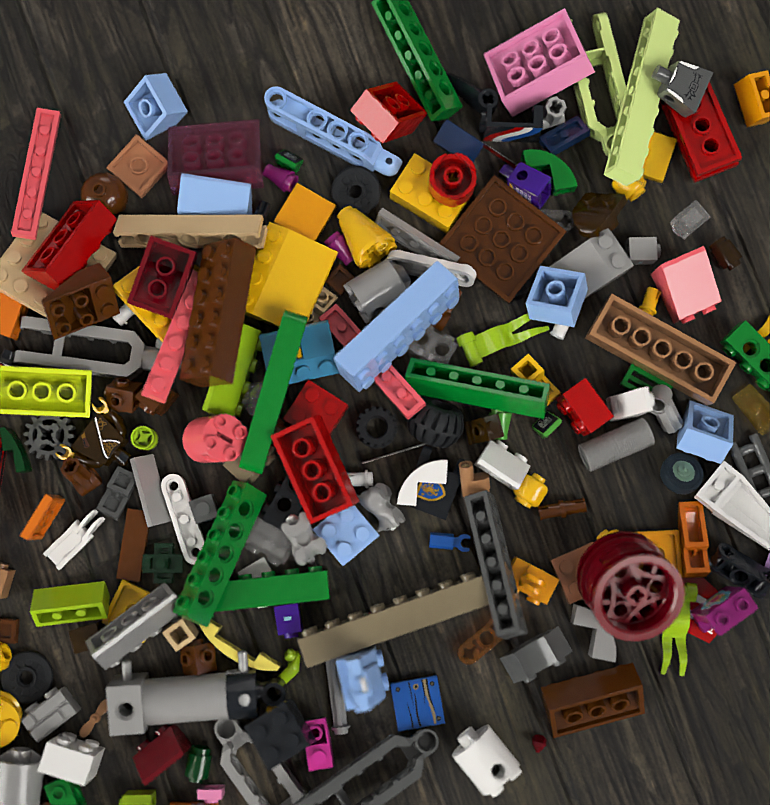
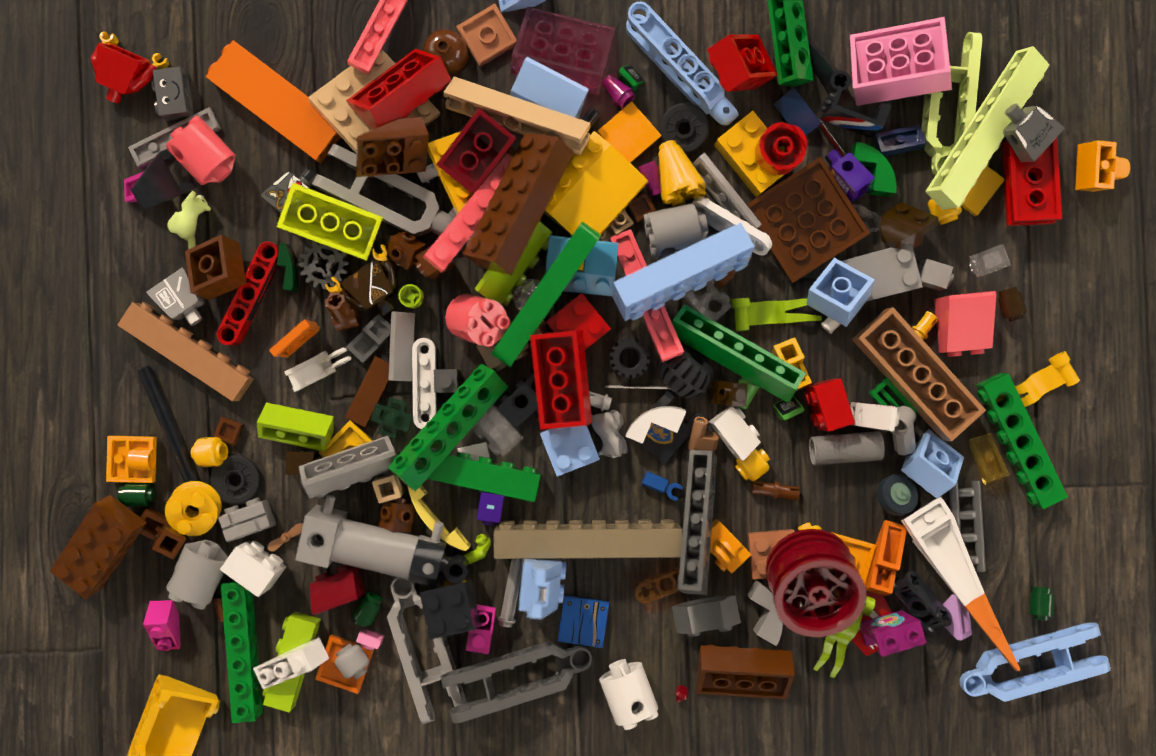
camera: 20 degrees right, 5 degrees up
light grey animal [281,512,327,565] -> none
light grey piece [542,96,567,130] -> none

